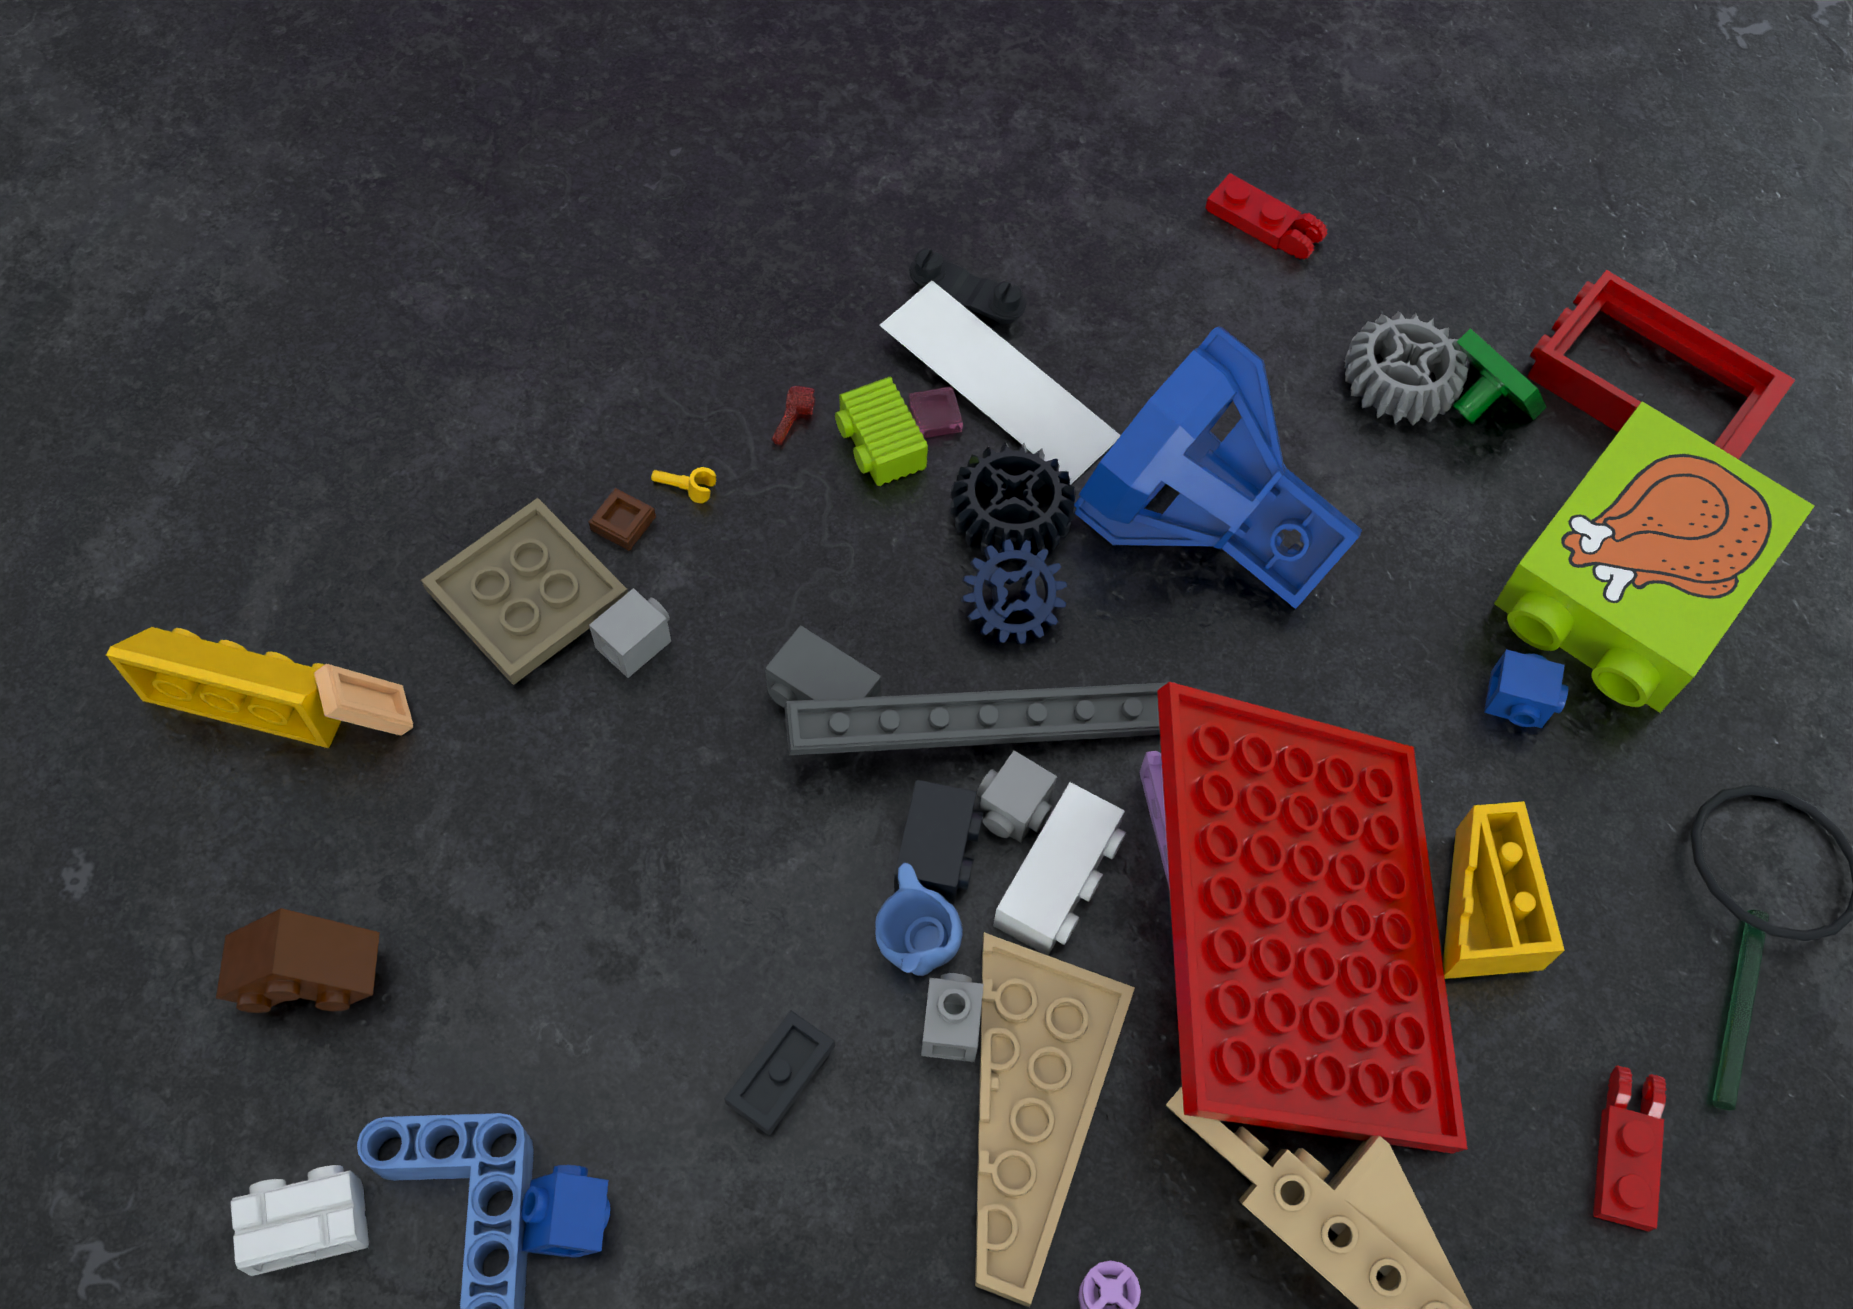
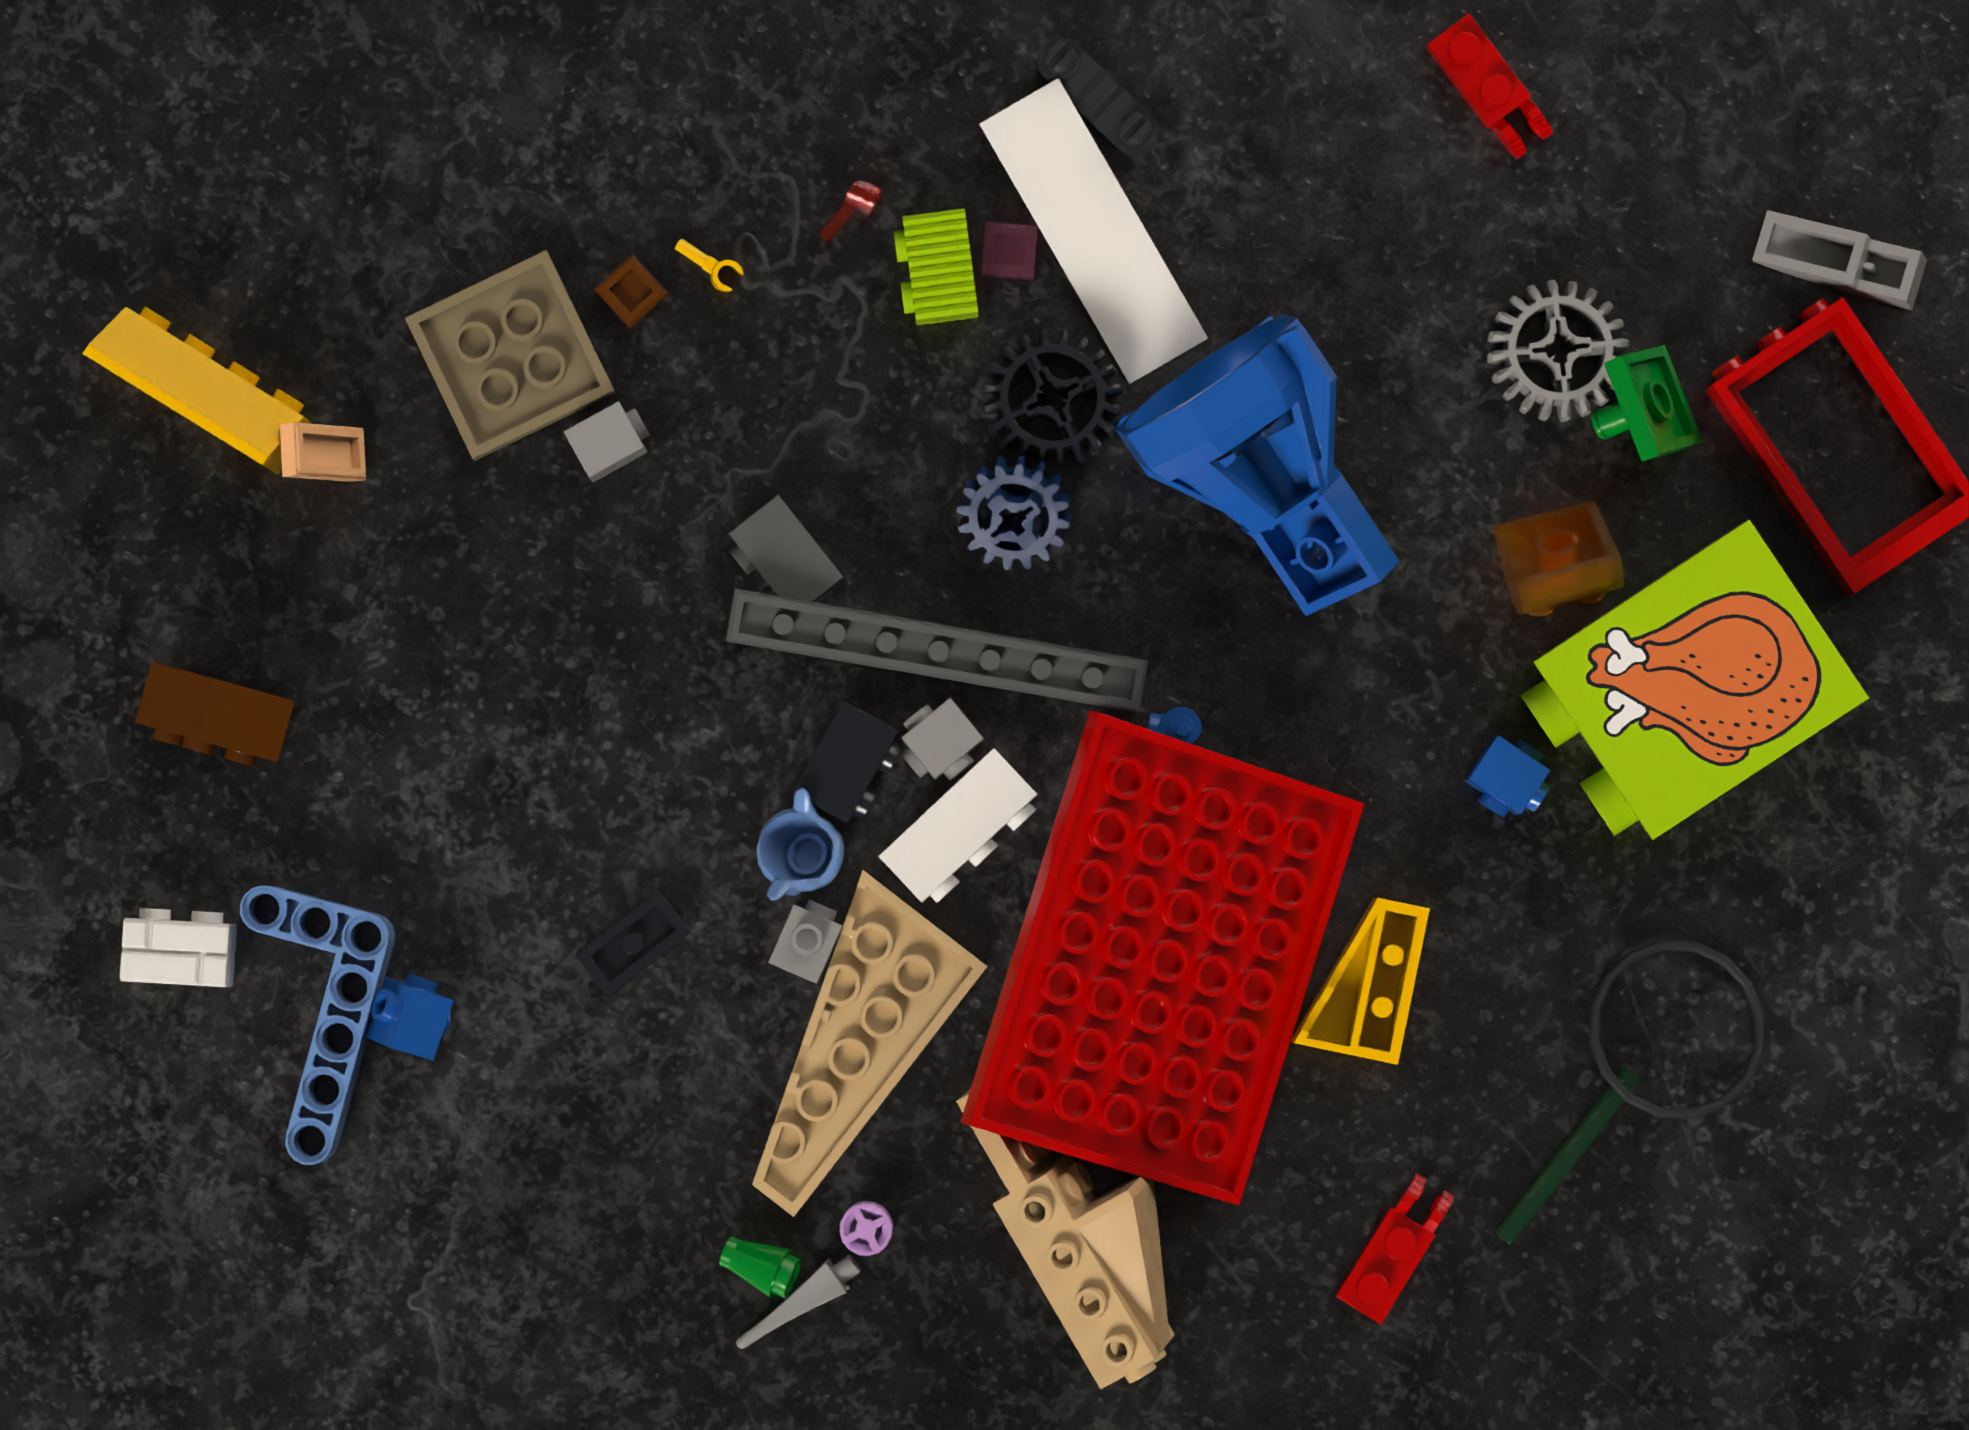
camera: 25 degrees right, 25 degrees up
none -> clear orange brick [1493,500,1624,616]
none -> light grey slope [1752,210,1927,310]

